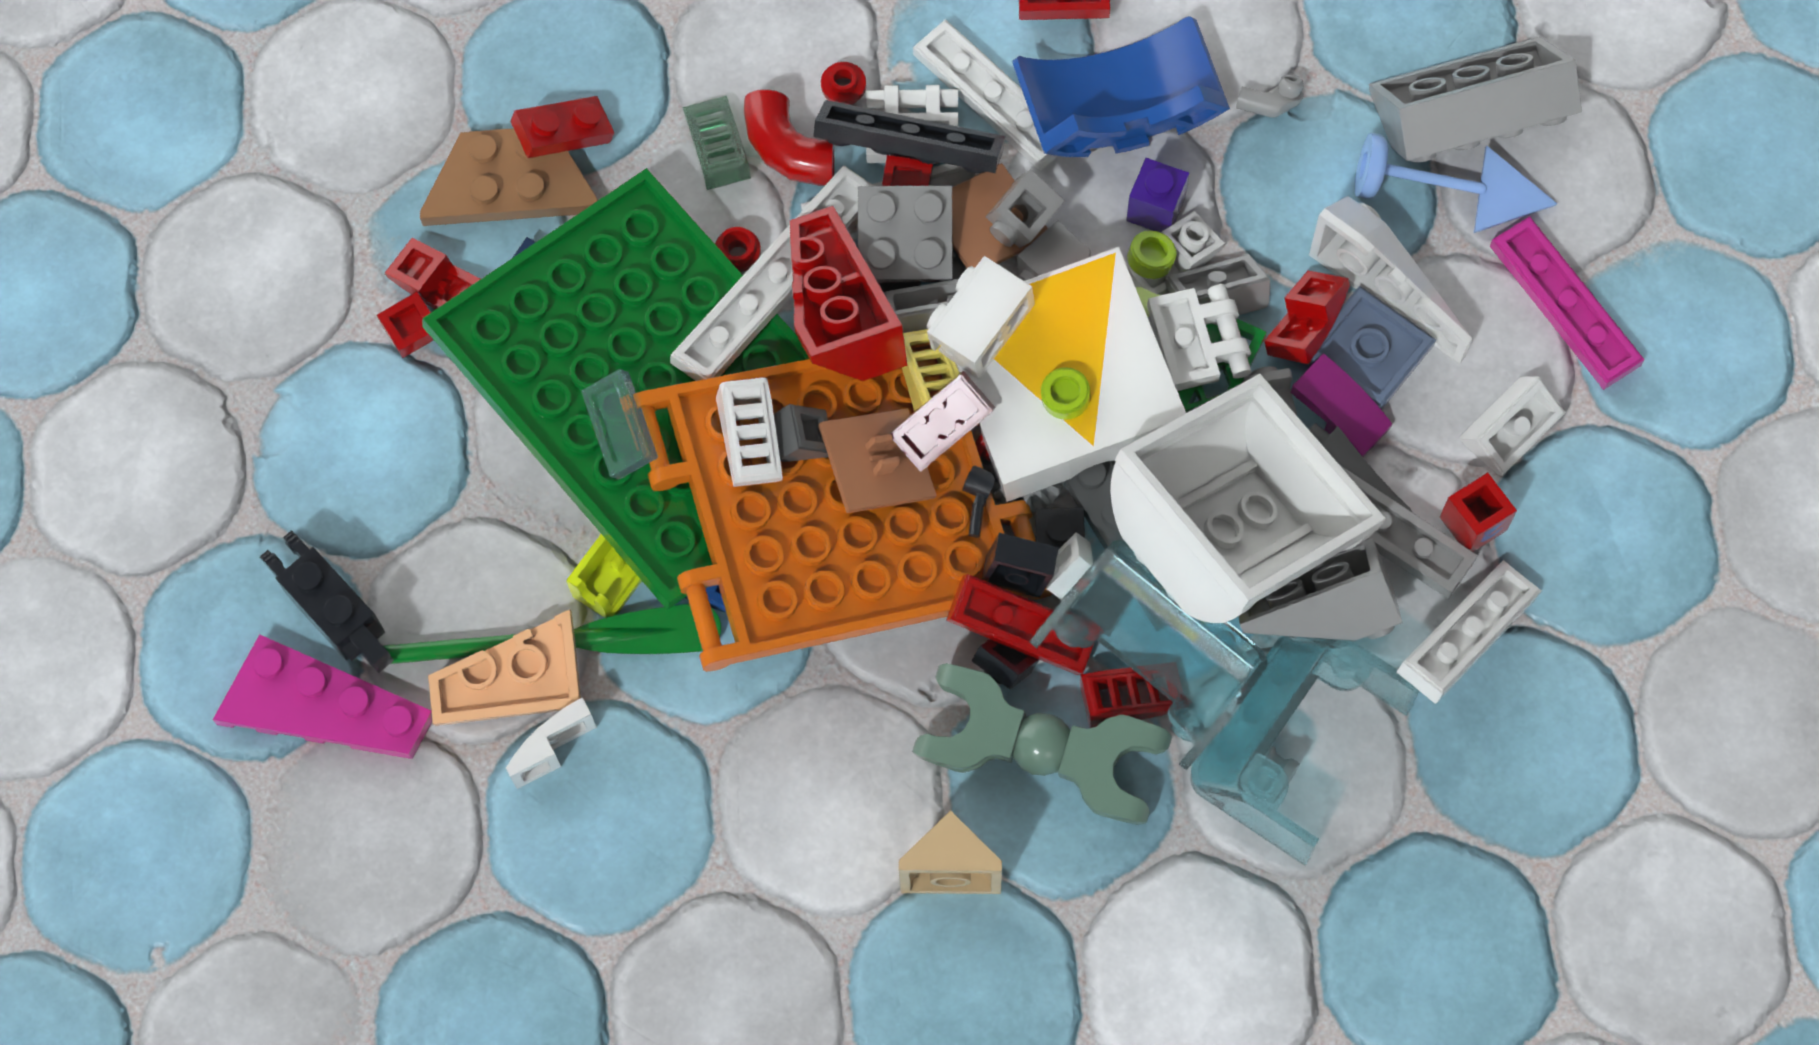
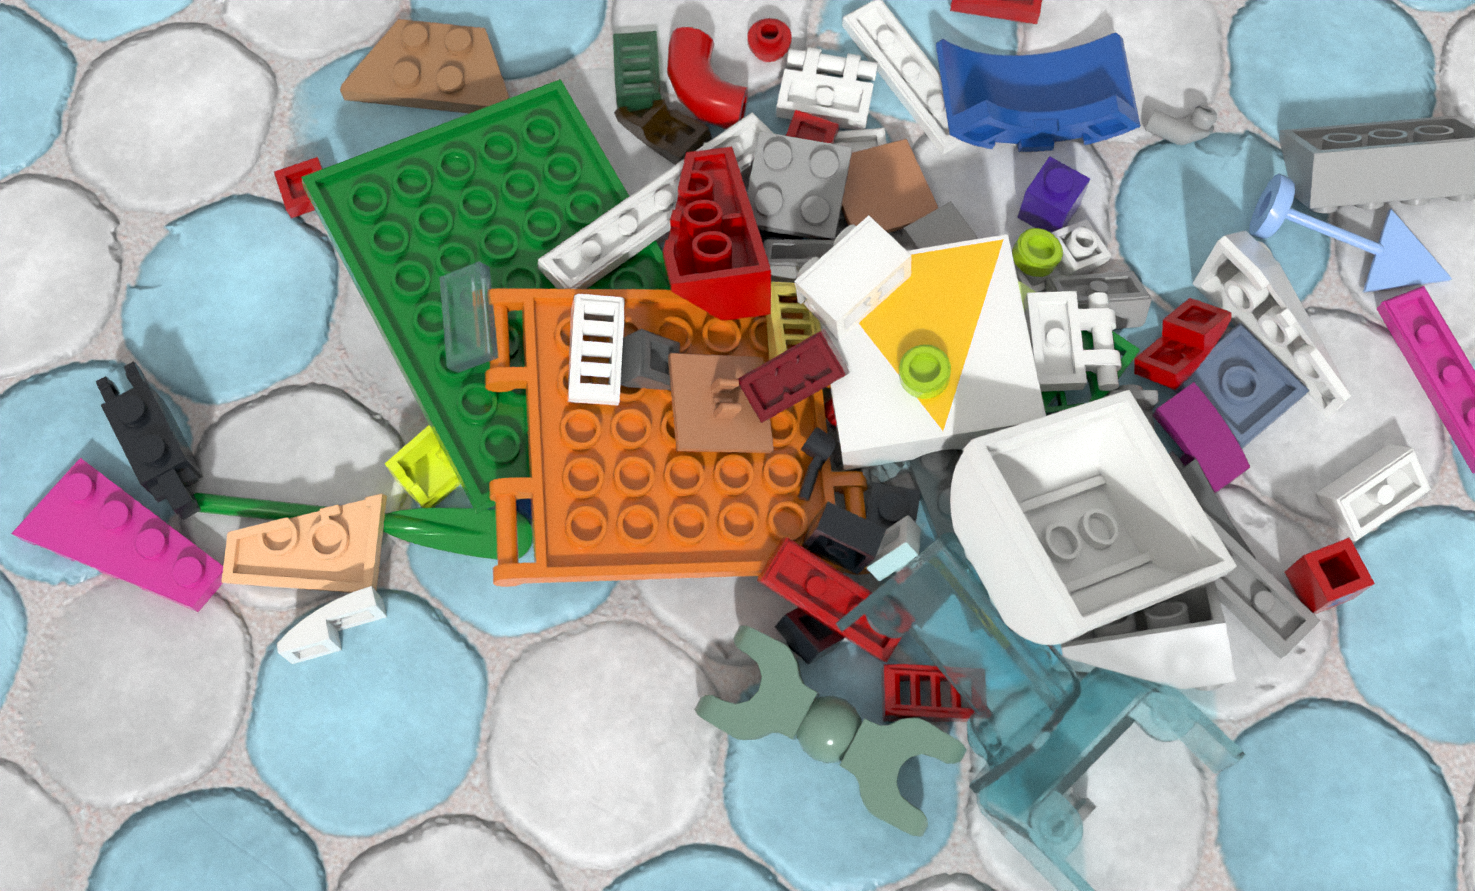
camera: 10 degrees right, 0 degrees up
red slope [385,238,480,310] -> none
red plate [510,96,615,158] -> none
red plate [715,227,761,272] -> none
black plate [813,100,1006,173] -> none
tan slope [899,810,1002,894] -> none
light grey brick [986,169,1065,248] -> none
white tile [1397,560,1542,704] -> none
none -> dark brown slope [614,98,712,165]

